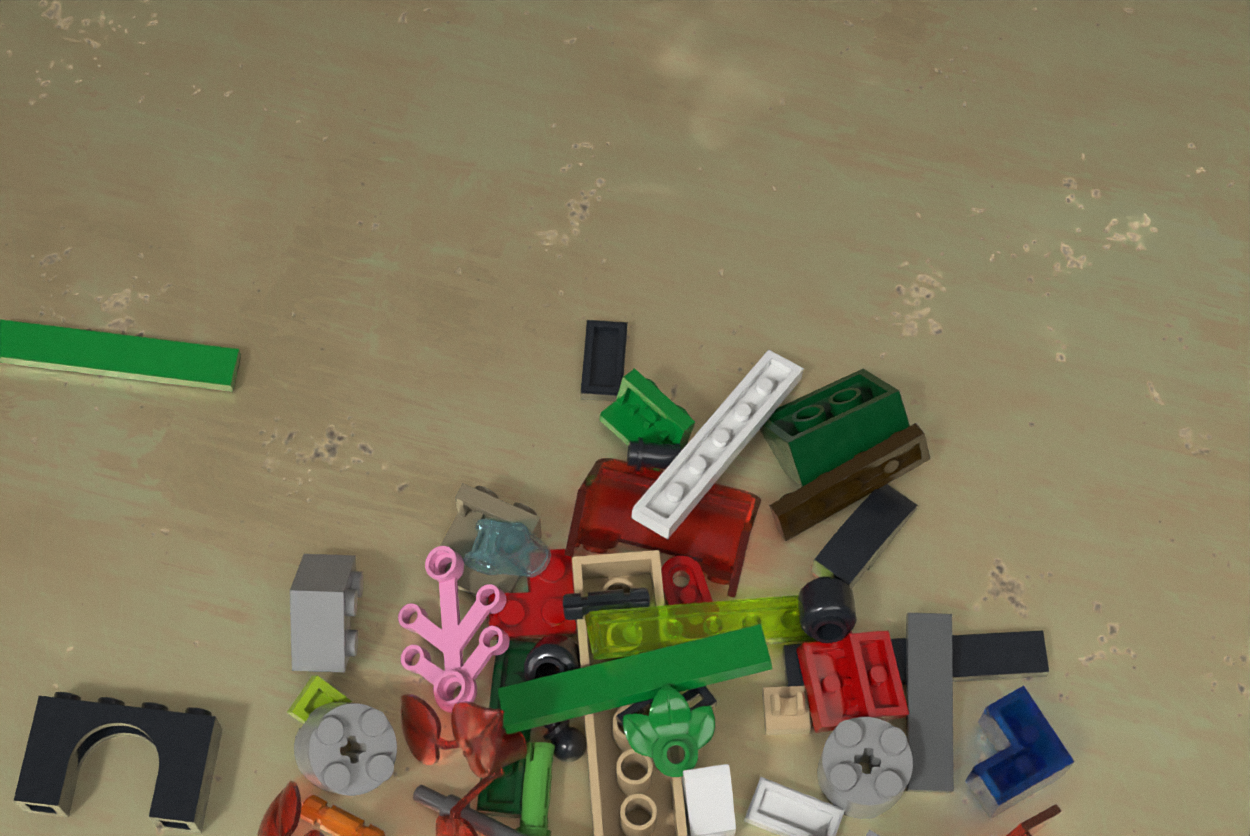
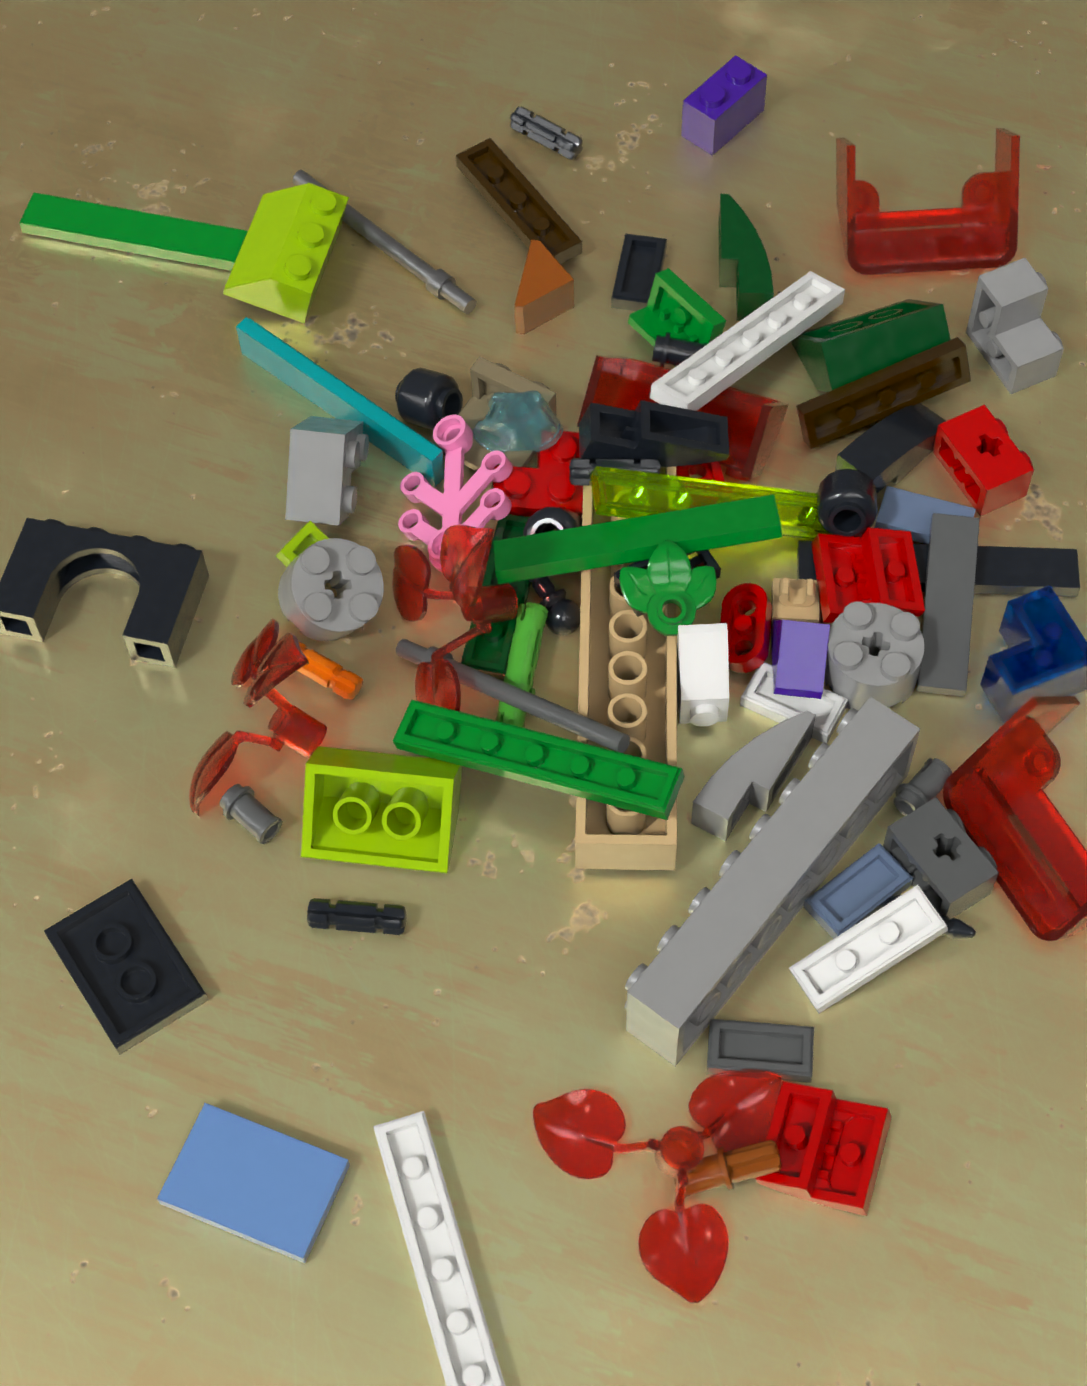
camera: 10 degrees right, 5 degrees down
none -> lime slope [223,183,349,323]
none -> teal tile [236,317,445,487]
none -> flat silver bar [292,170,477,314]
none -> black head [395,368,463,430]
none -> dark brown plate [456,138,582,264]
none -> black axle [510,106,583,160]
none -> dark orange slope [514,240,574,334]
none -> black slope [579,400,729,467]
none -> dark purple brick [681,55,767,156]
none -> dark green slope [718,194,774,321]
none -> red plate [720,583,772,673]
none -> slope [771,620,830,699]
none -> clear red windscreen [836,128,1020,275]
none -> sand blue tile [875,486,976,544]
none -> red brick [932,404,1034,517]
none -> light grey brick [966,258,1064,394]

